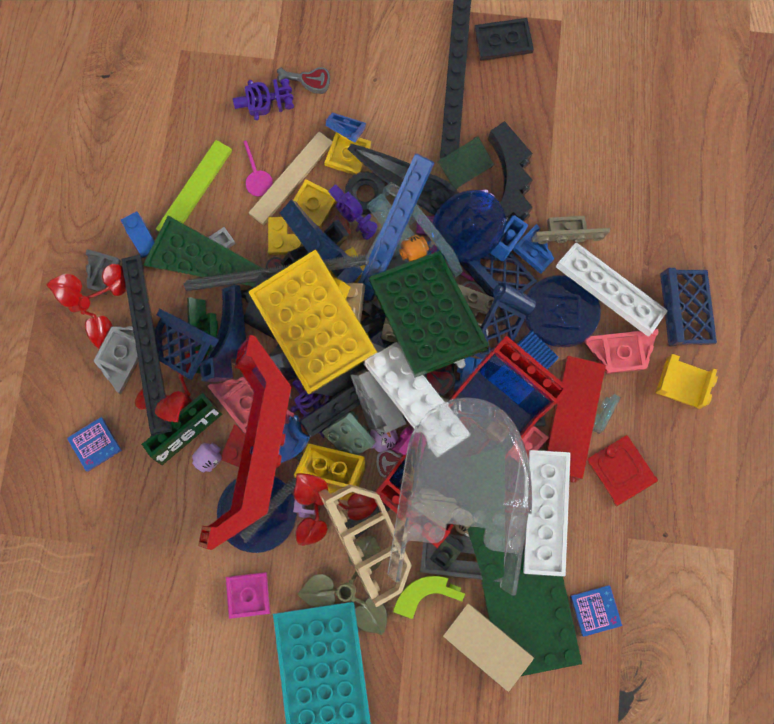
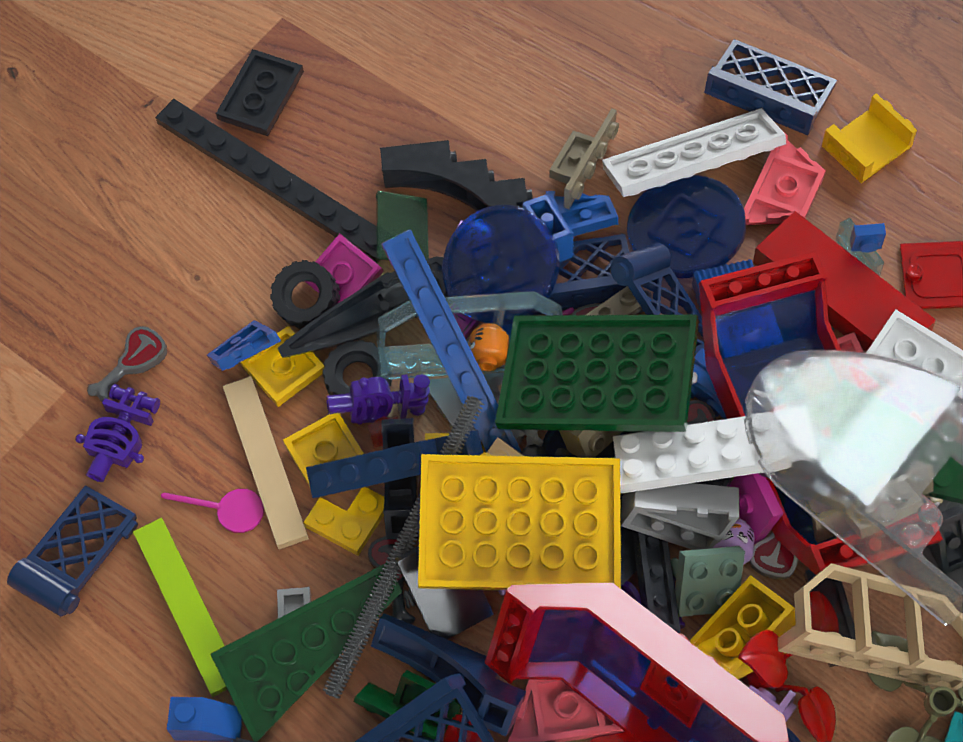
camera: 55 degrees left, 15 degrees down
none -> dark blue piece [7,485,138,617]
none -> black tyre [270,260,340,329]
none -> dark pink plate [305,233,384,303]
none -> blue plate [849,223,886,253]

